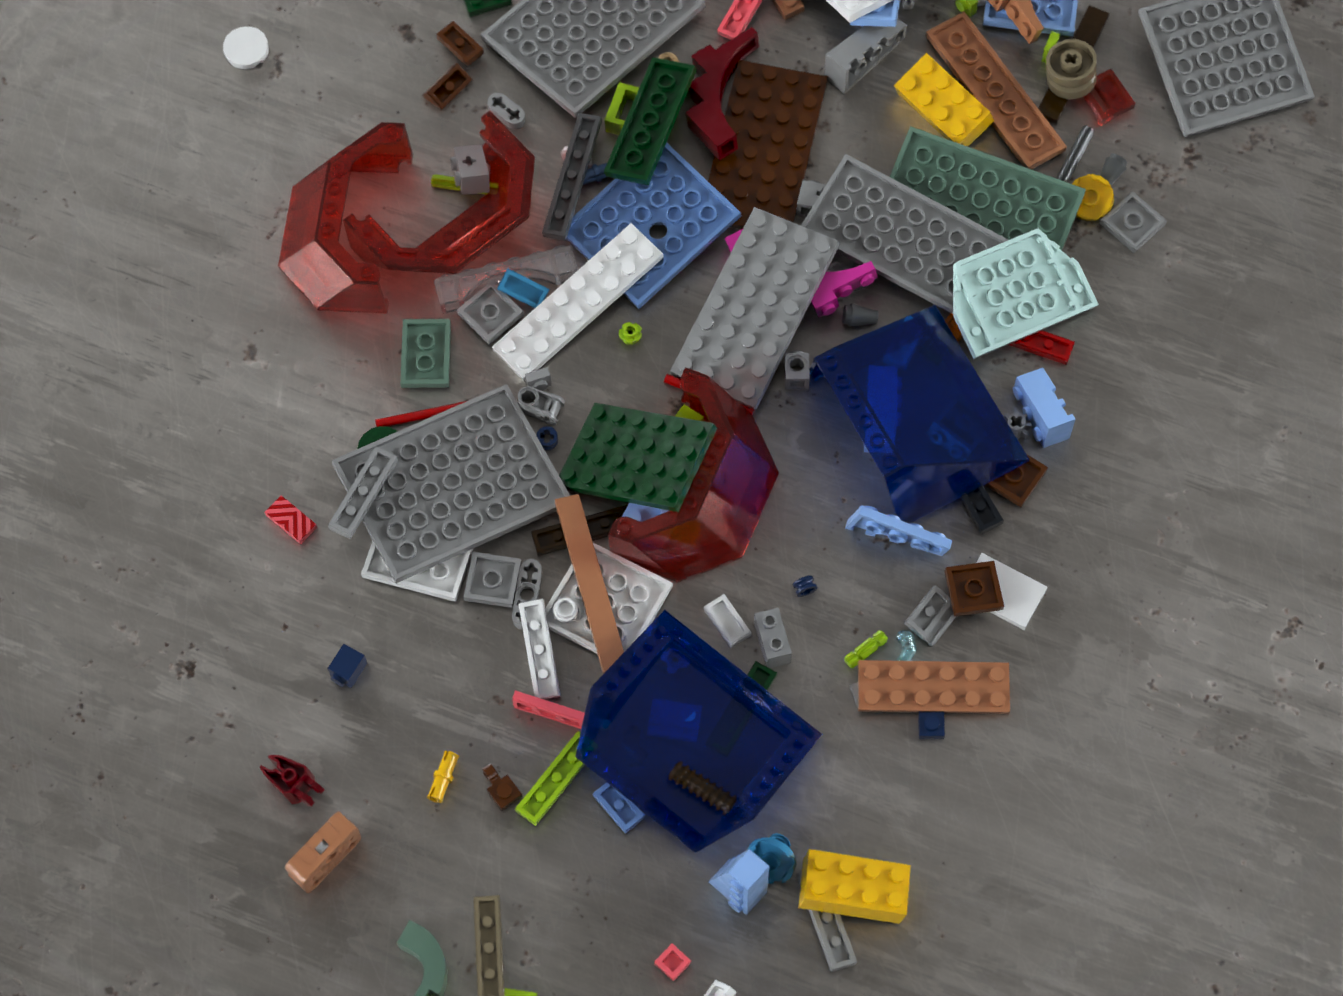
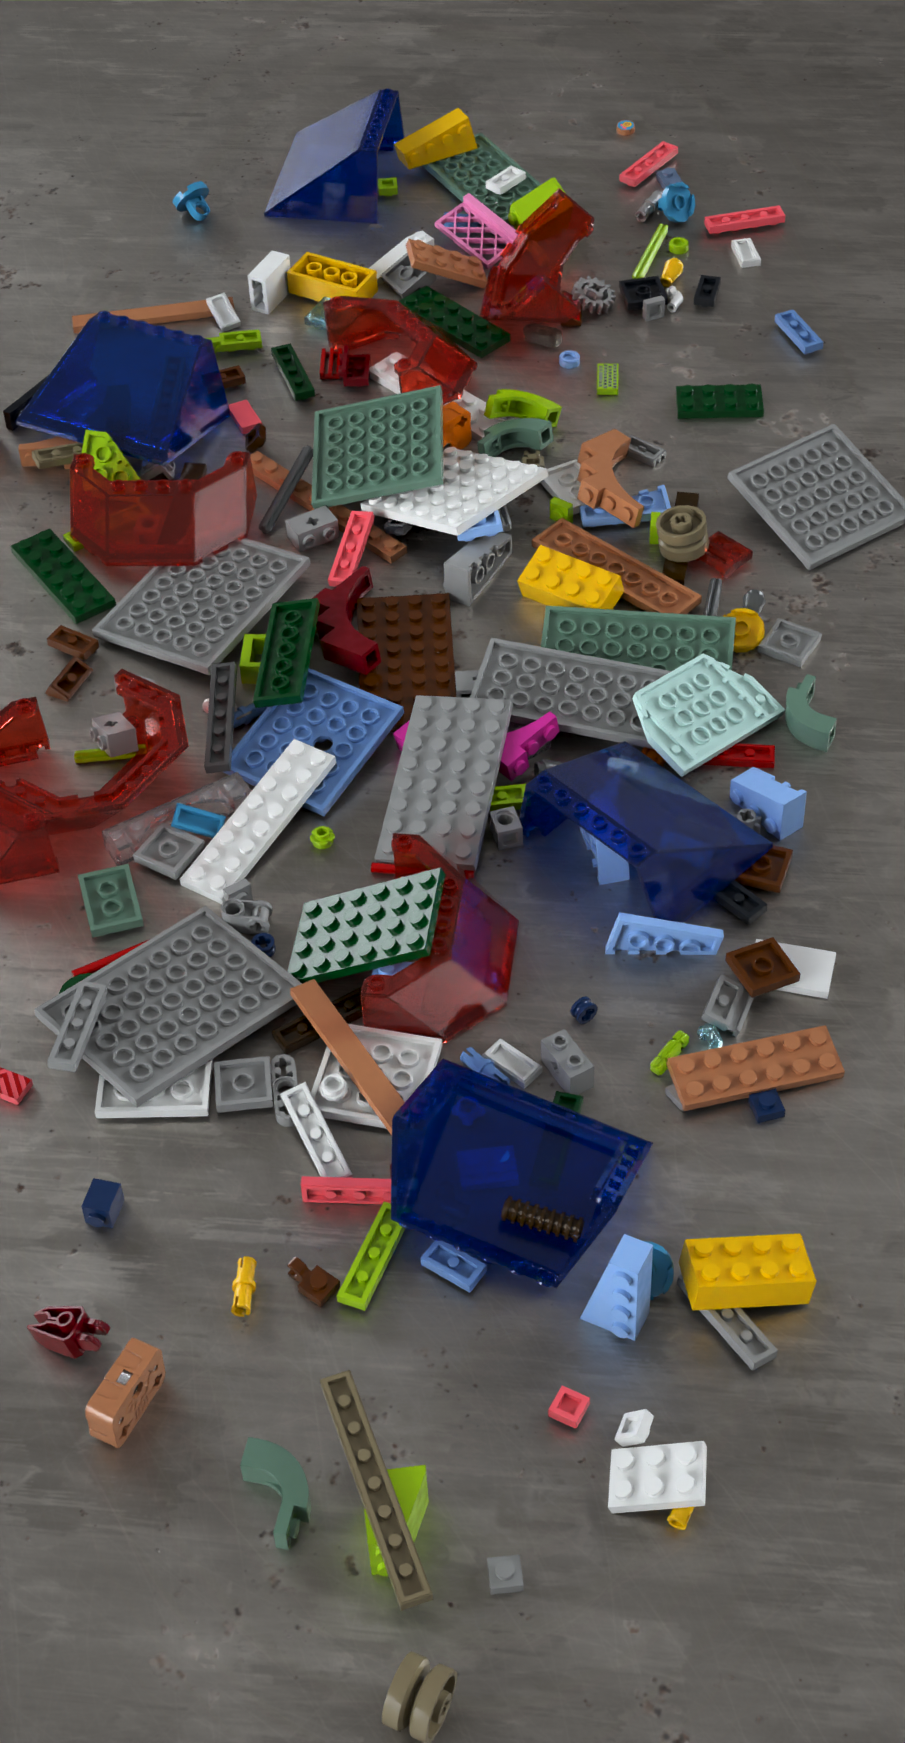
camera: 15 degrees left, 20 degrees down
none -> medium blue pin [460,1047,510,1093]
none -> lime plate [489,784,529,812]
none -> sand green arch [785,674,837,752]

